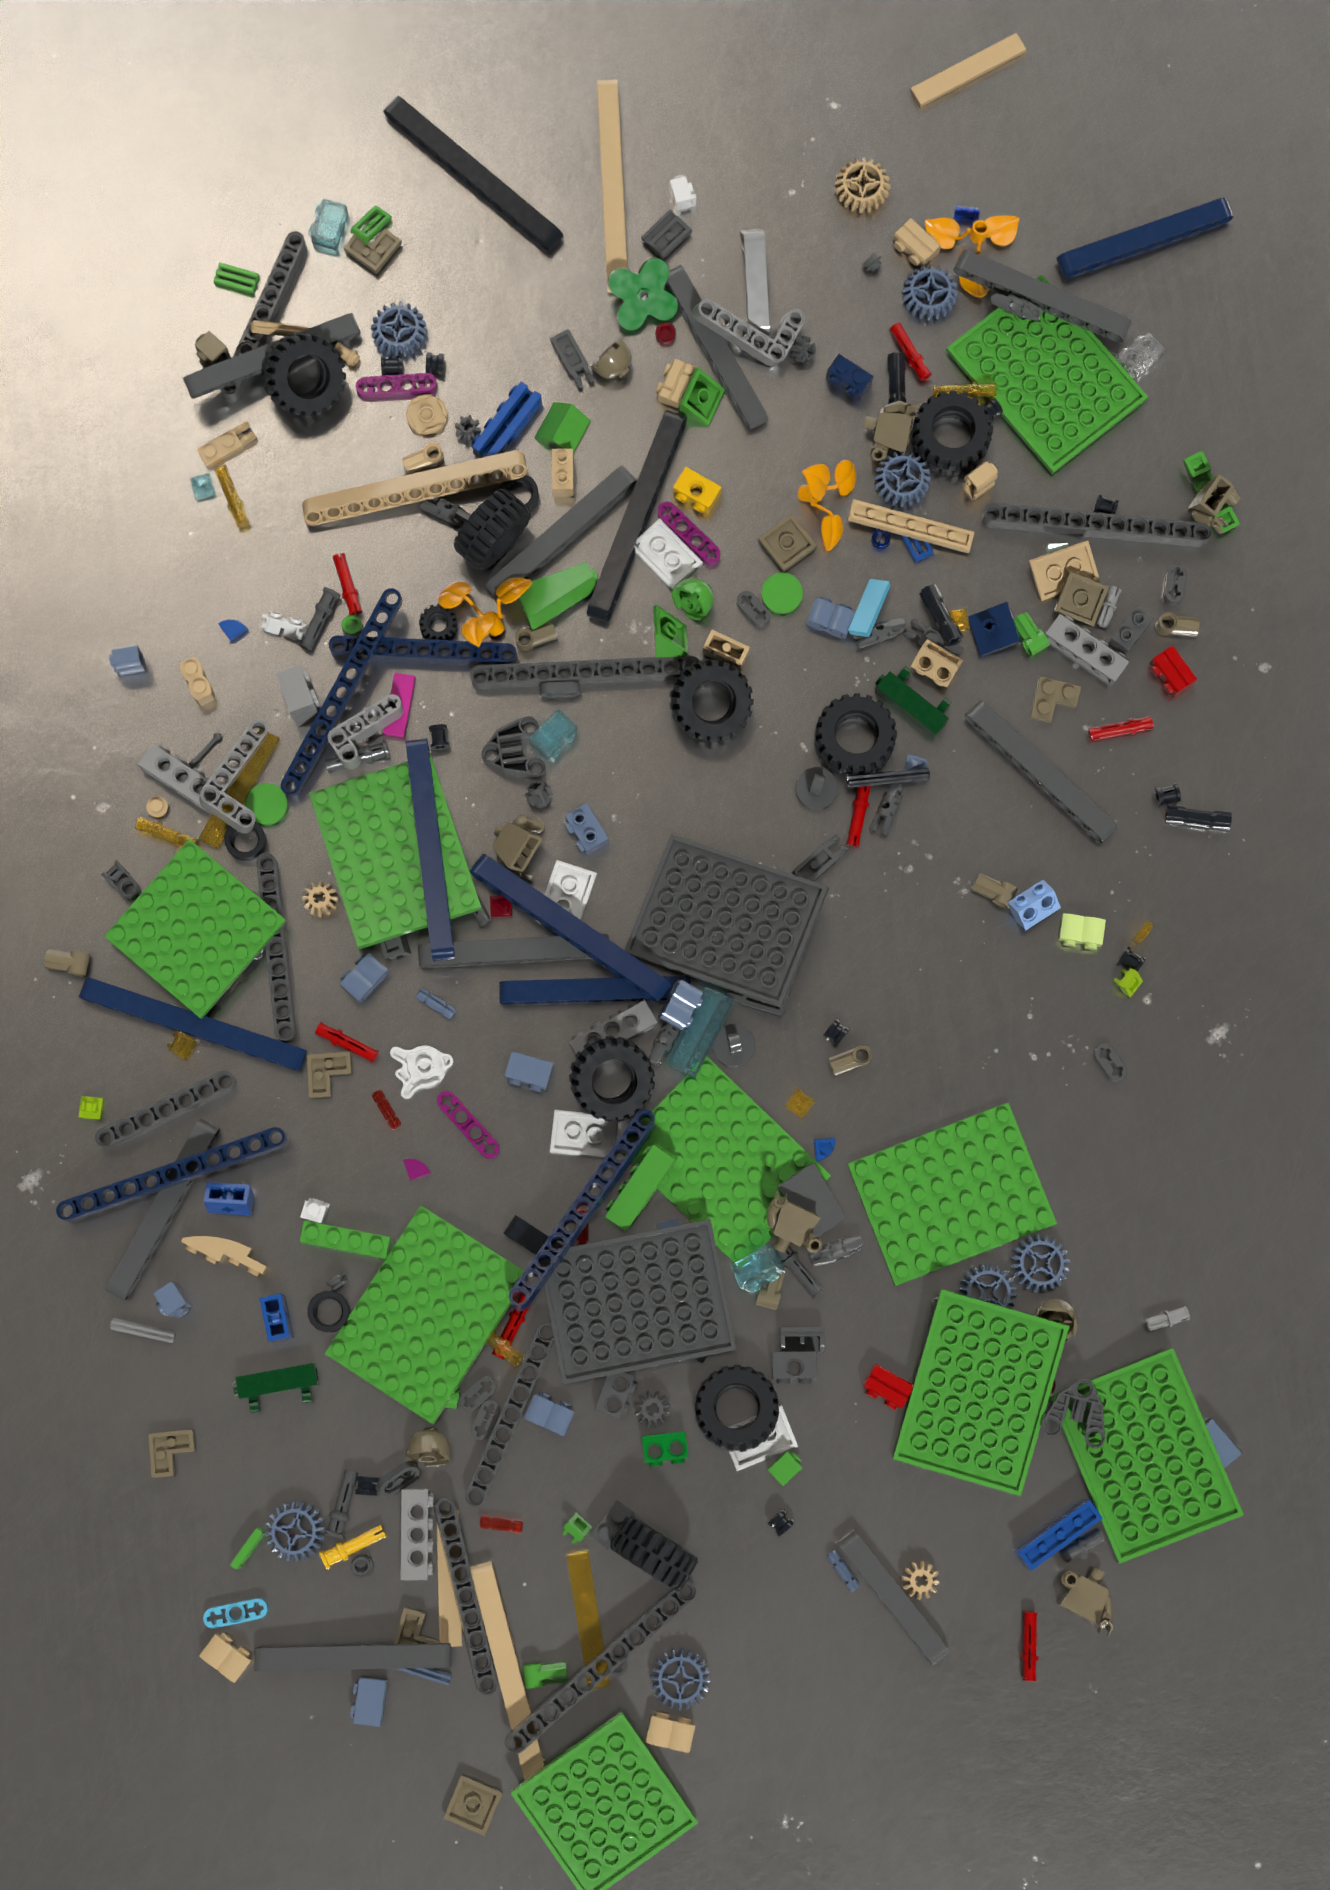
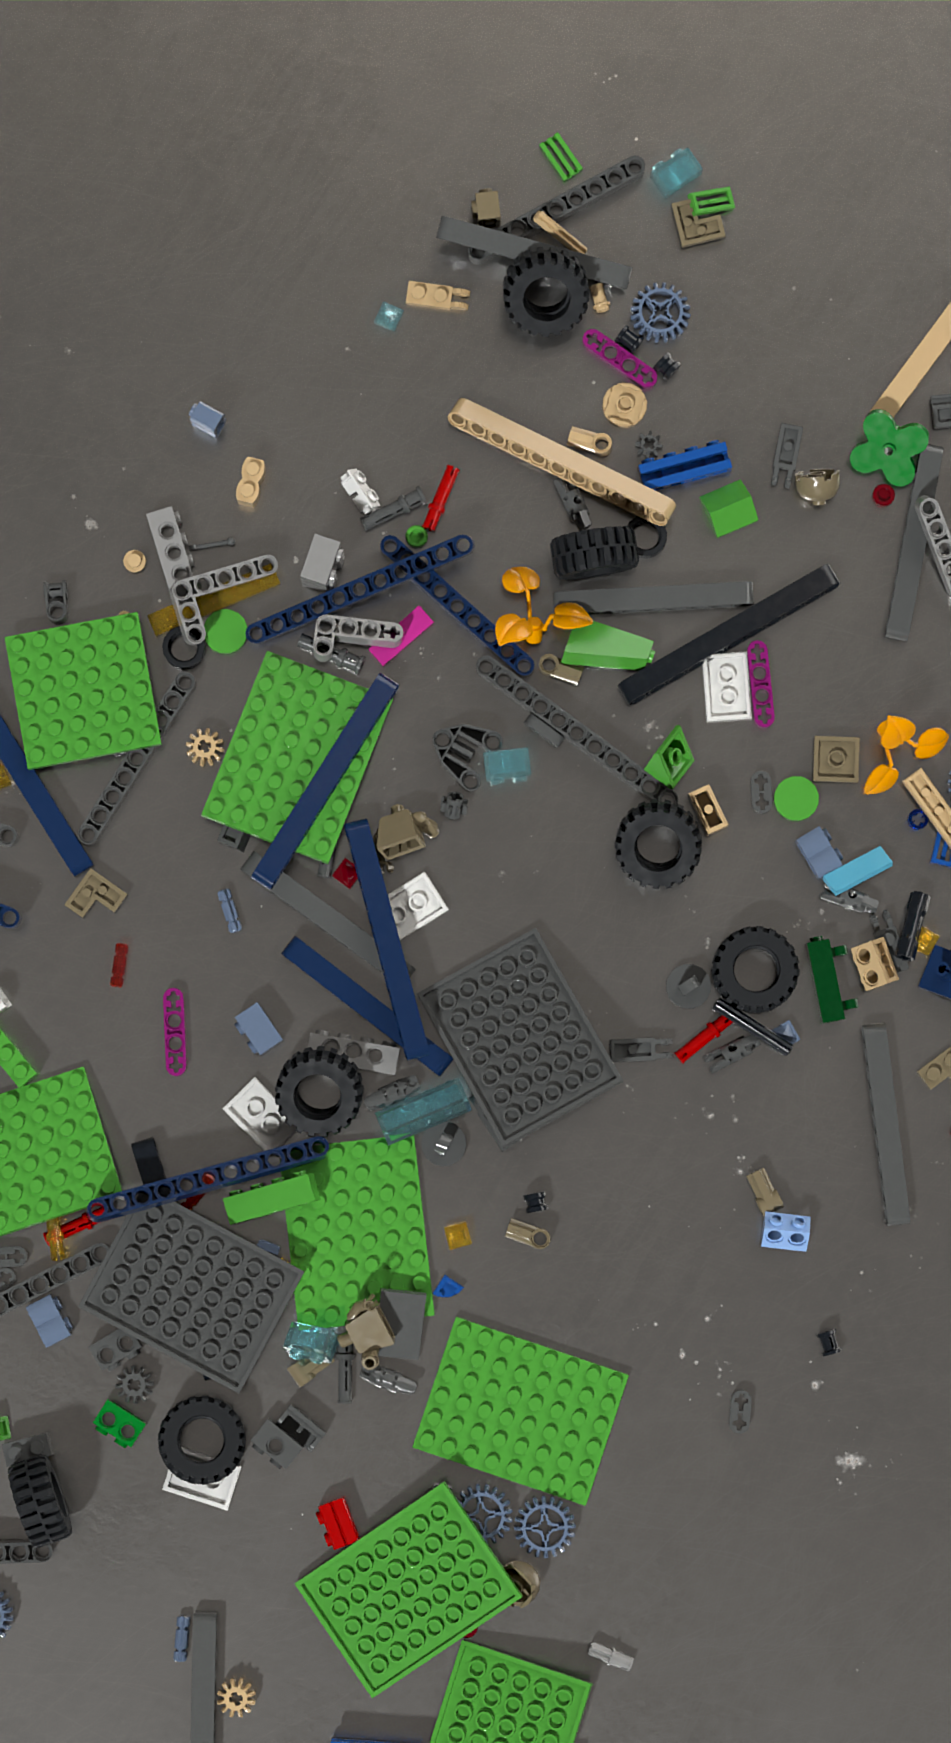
camera: 40 degrees right, 5 degrees up
clear yellow pin [135,816,200,846] -> none
clear yellow pin [214,465,249,527] -> none
blue tile [218,619,248,641] -> none
red pin [315,1022,379,1063] -> none
sand blue brick [340,953,389,1003] -> none
black beam [383,96,564,252] -> none
white tile [390,1045,454,1099] -> none
magenta tile [403,1159,431,1181] -> none
black tyre [419,604,458,640] -> none
black bush [429,724,450,750] -> none
tan brick [552,449,574,497] -> none
sand blue brick [564,803,609,855] -> none
tan brick [655,359,696,410] -> none
sand blue brick [658,979,704,1030] -> none
bright green cylinder [671,578,714,620] -> none
yellow brick [673,467,722,514] -> none
bright green slope [679,368,725,426] -> none
bright green brick [767,1451,802,1486] -> none
black wheel [768,1509,795,1537] -> none
dark grey connector [1041,1379,1105,1448] -> none
yellowish green brick [1058,913,1106,950] -> none
lime tile [1114,968,1143,998] -> none
clear yellow tile [1131,921,1153,945] -> none

